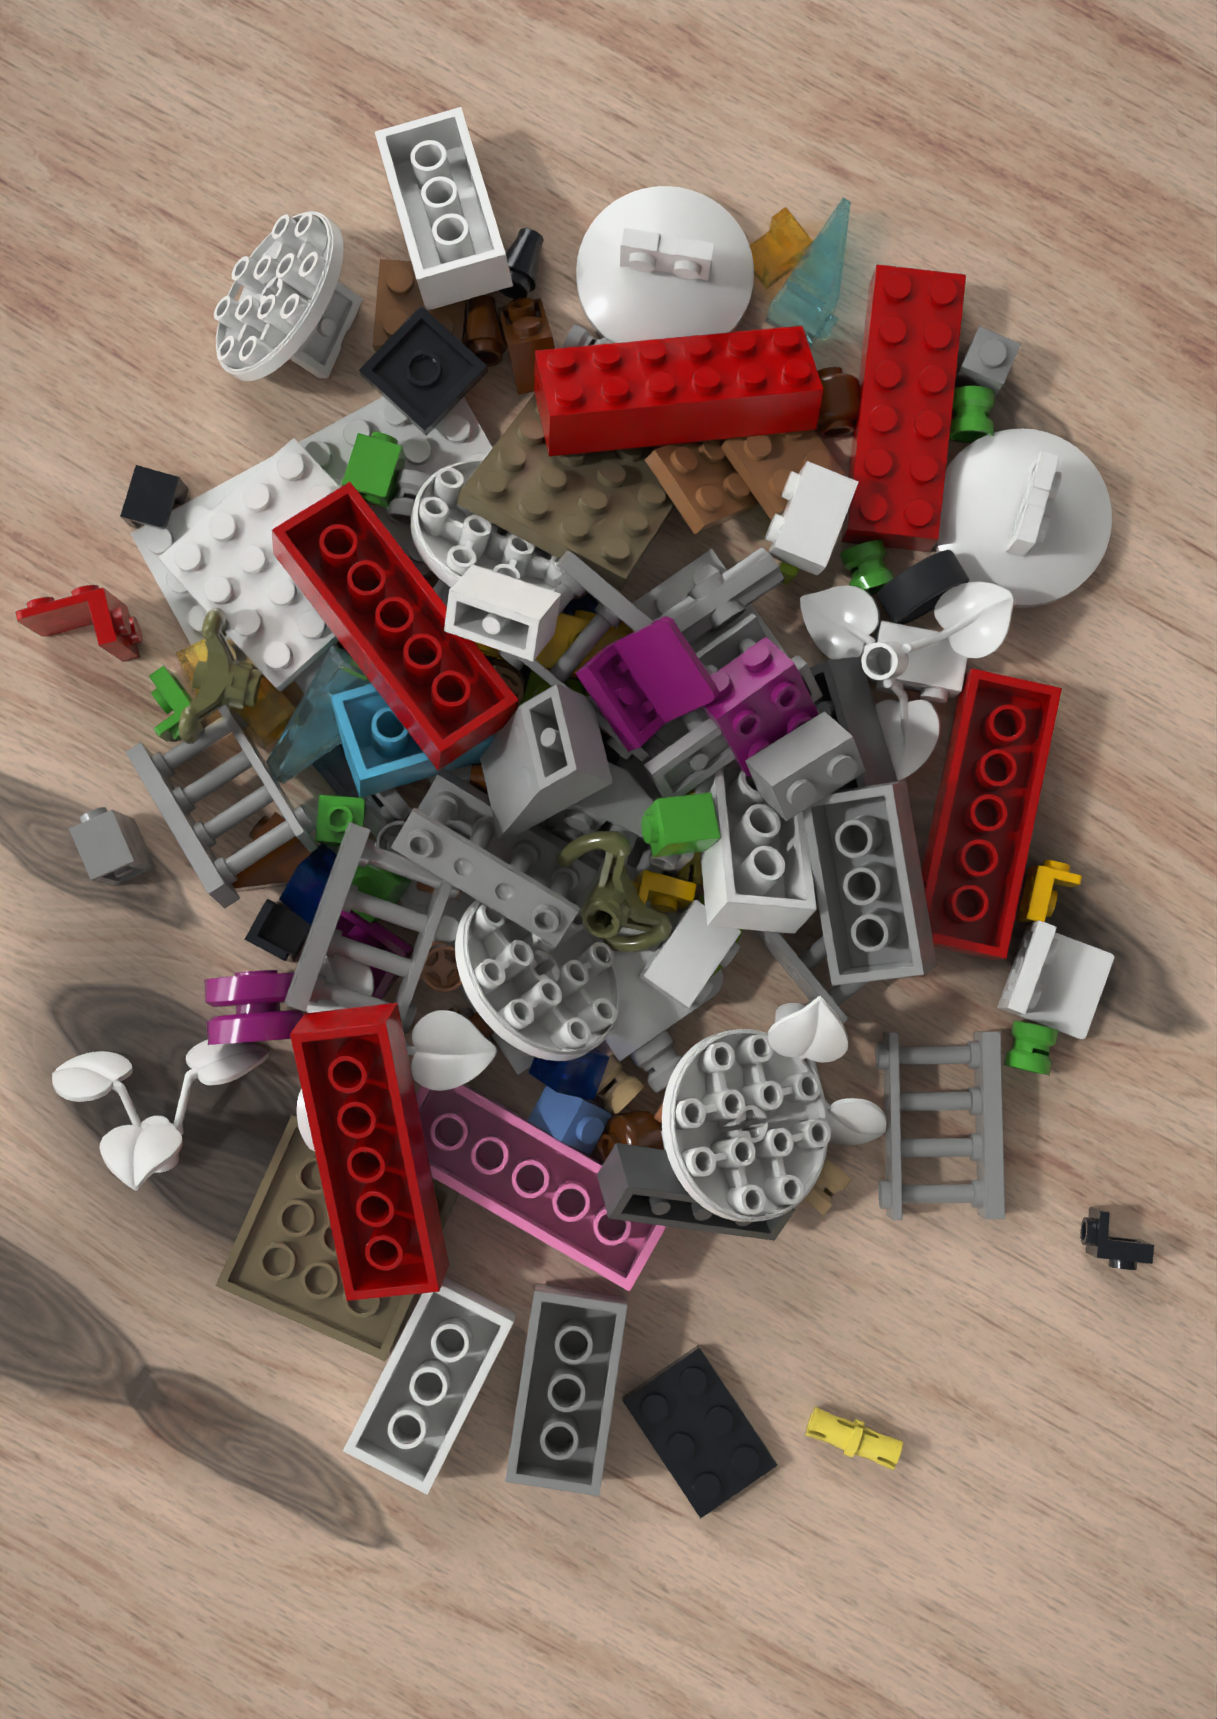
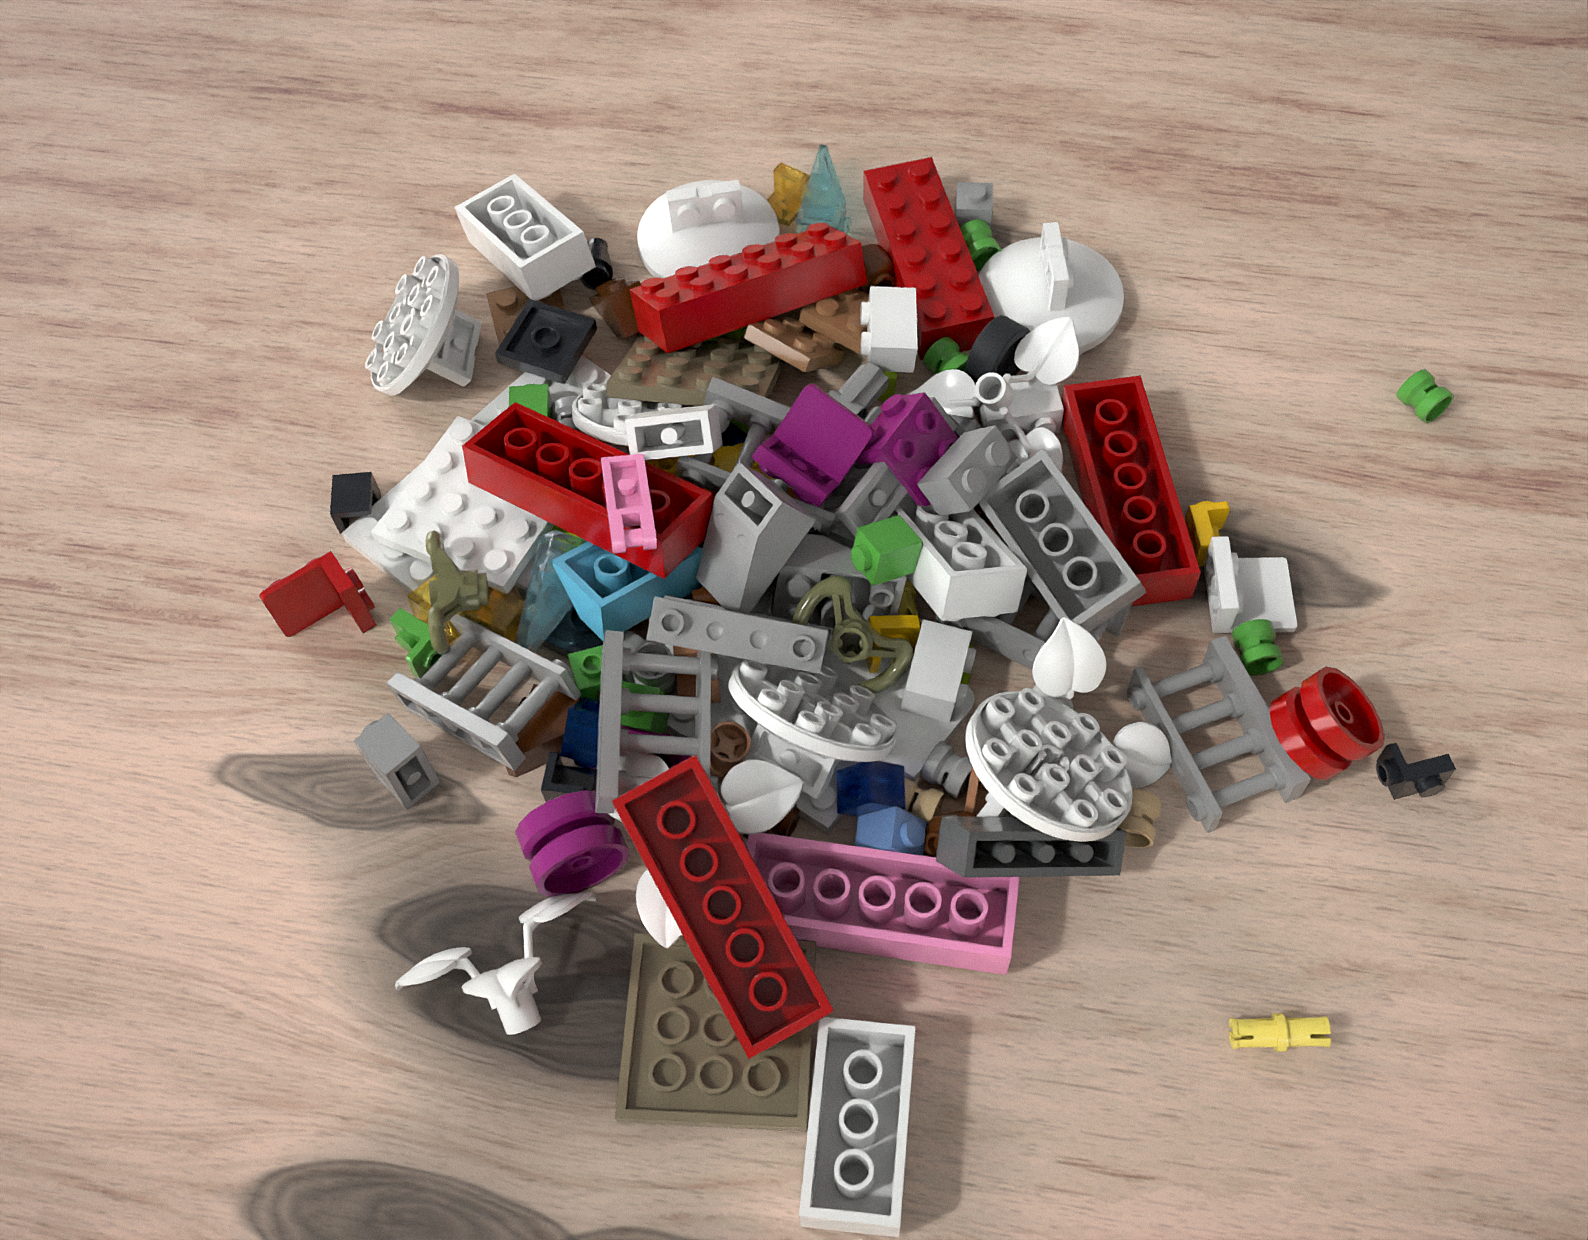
camera: 15 degrees left, 25 degrees down
reddish brown cone [463,295,507,367] -> none
light grey brick [505,1283,628,1496] -> none
black plate [622,1345,778,1519] -> none
none -> bright pink plate [601,454,657,554]
none -> red wheel [1269,666,1385,780]

